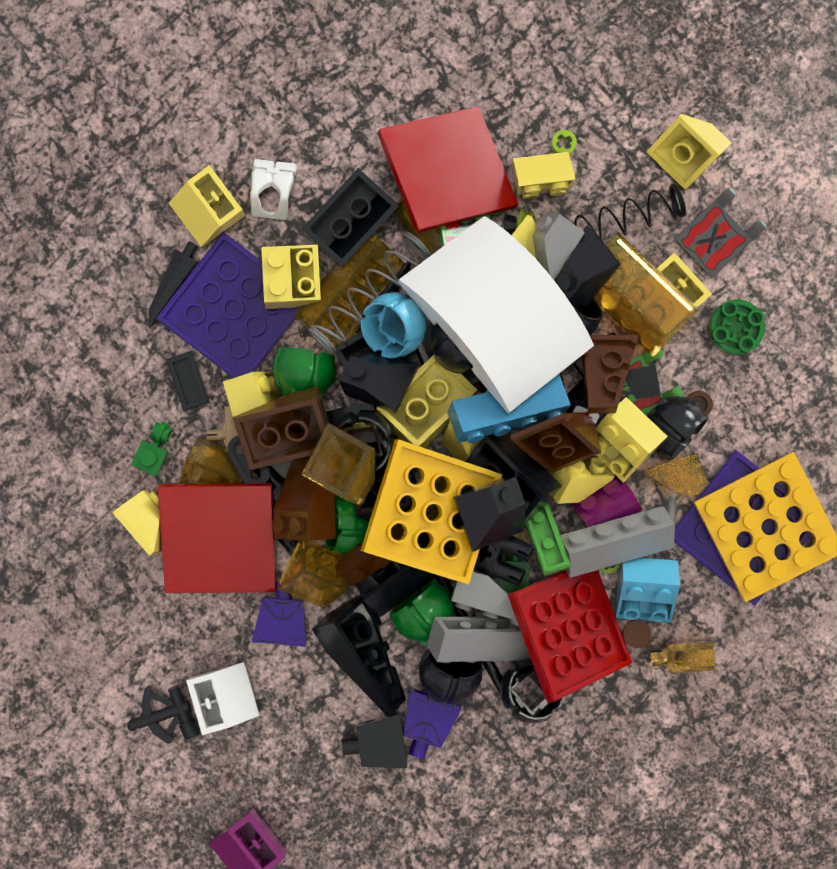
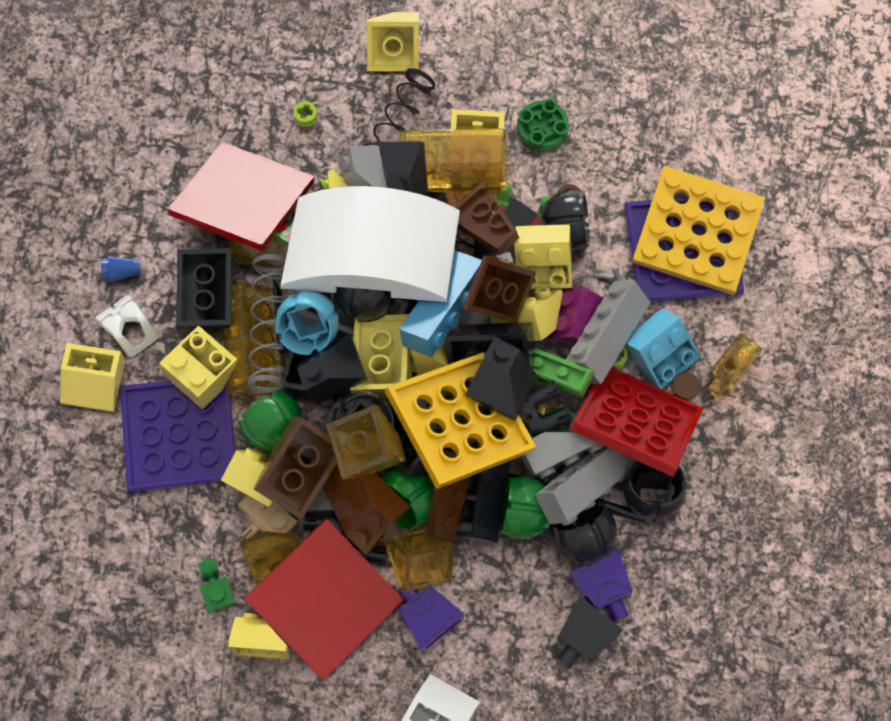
camera: 45 degrees left, 15 degrees down
black bar [149,241,198,328] -> none
black tile [166,351,211,412] -> none
black plate [227,436,270,483] -> none
black wedge [312,595,406,717] -> none
light yellow slope [512,152,575,200] -> none
clear yellow slope [641,453,708,497] -> none
flag [674,187,767,279] -> none
none -> blue cone [101,256,140,283]

